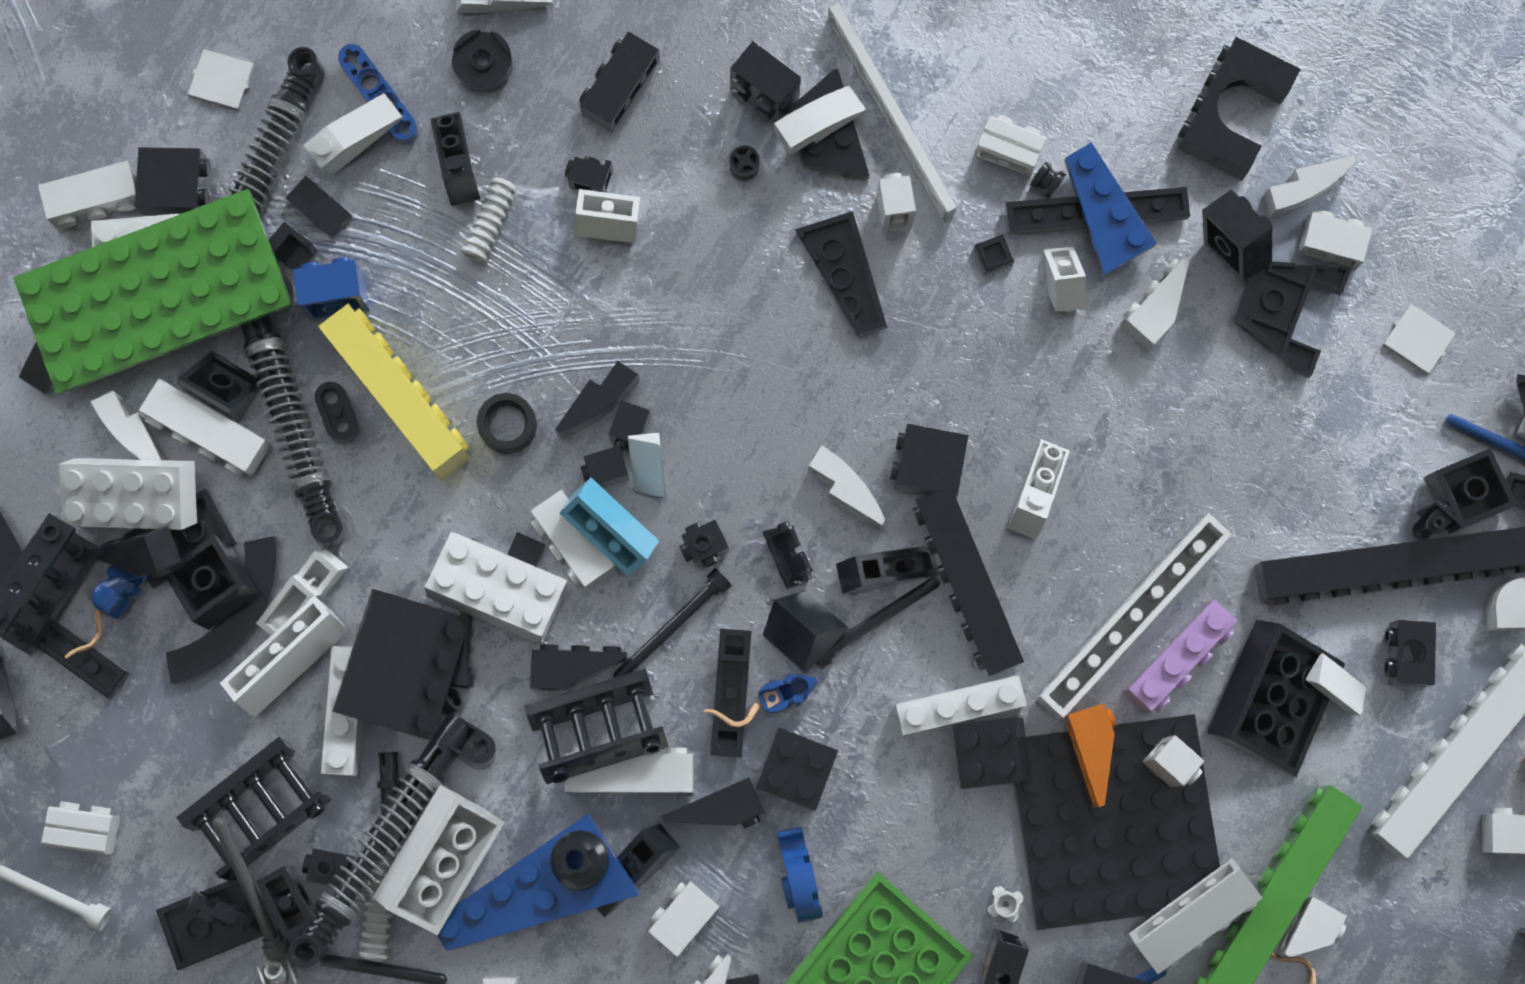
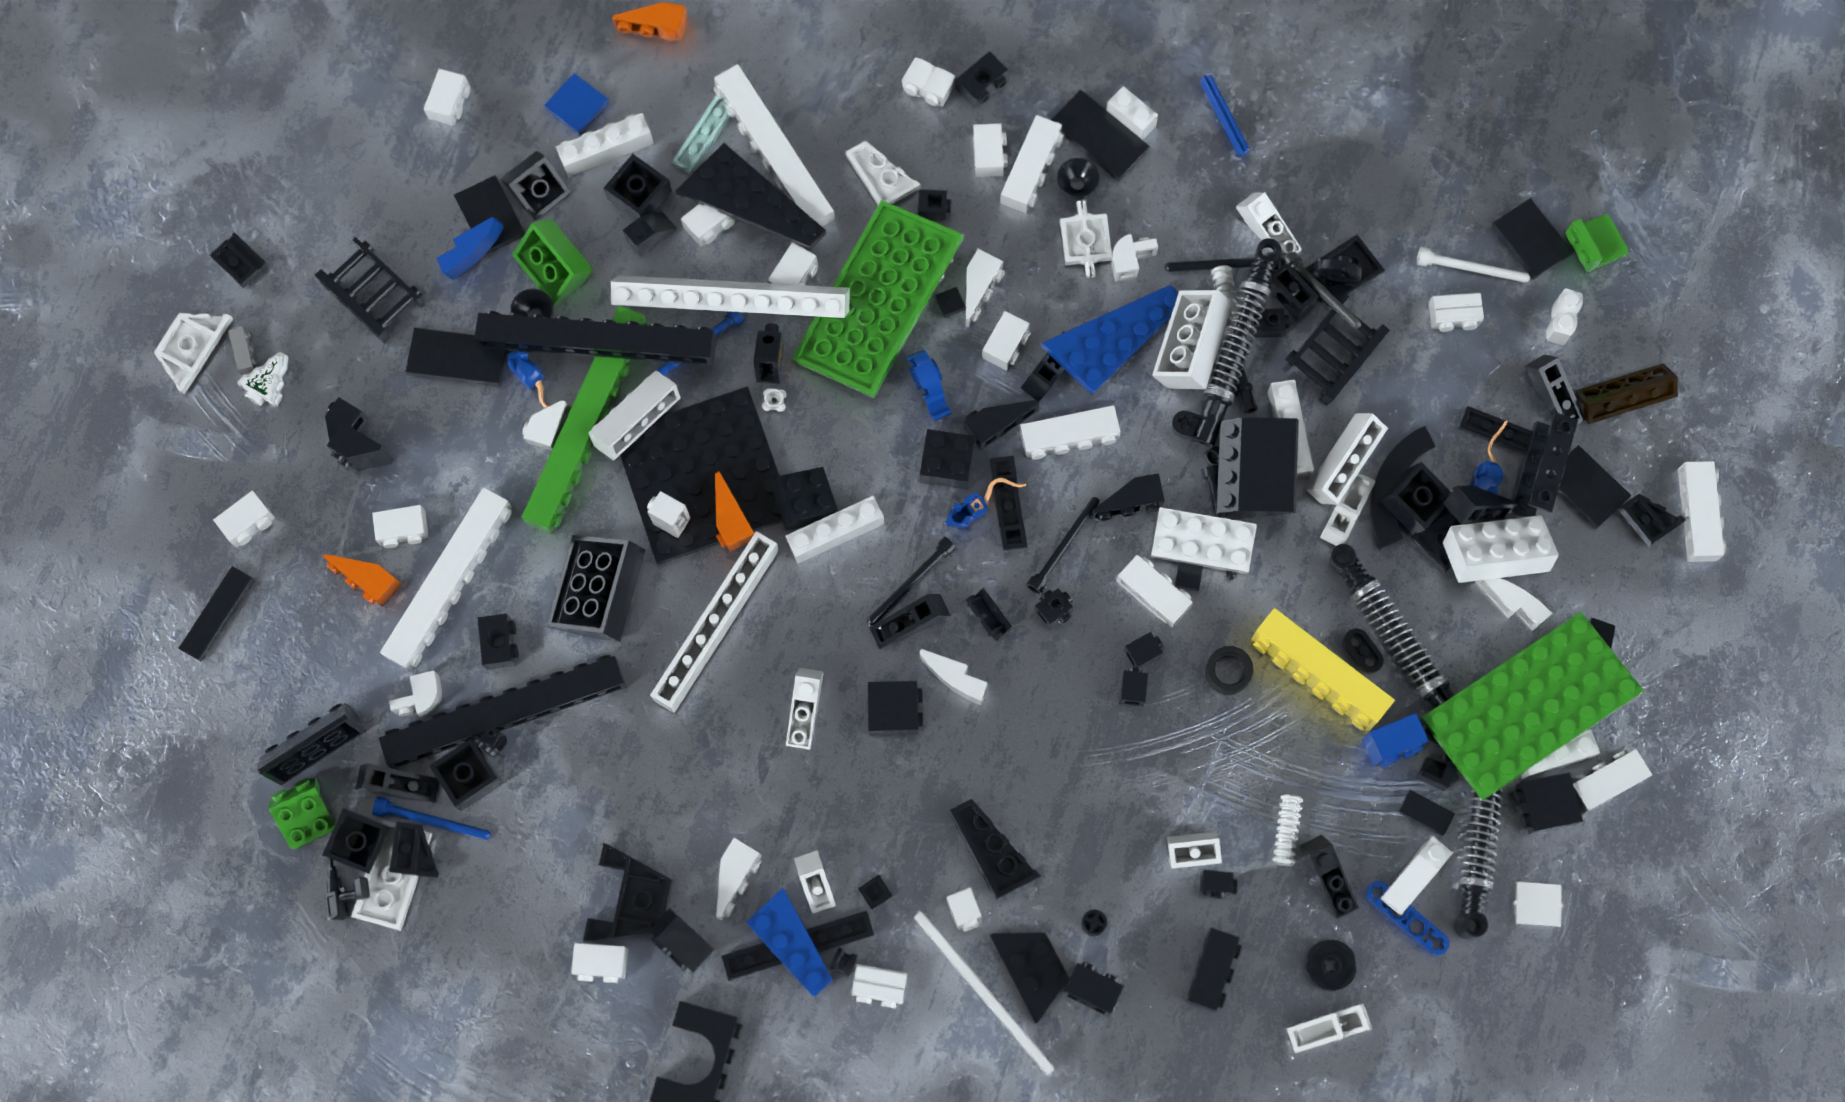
camera: 175 degrees right, 5 degrees down
white brick [139,379,271,477] -> none
black slope [176,351,261,423] -> none
black fence [524,668,669,785] -> none
black piece [550,830,610,890] -> none
black slope [555,361,640,439] -> none
medium azure brick [559,477,659,576] -> none
white slope [628,433,666,497] -> none
black slope [762,590,849,674] -> none
white slope [774,86,866,156] -> none
black brick [912,485,1024,676] -> none
lavender brick [1122,599,1237,714] -> none
white slope [1263,156,1356,218] -> none
white slope [1305,653,1366,716] -> none
white piece [1383,304,1456,375] -> none

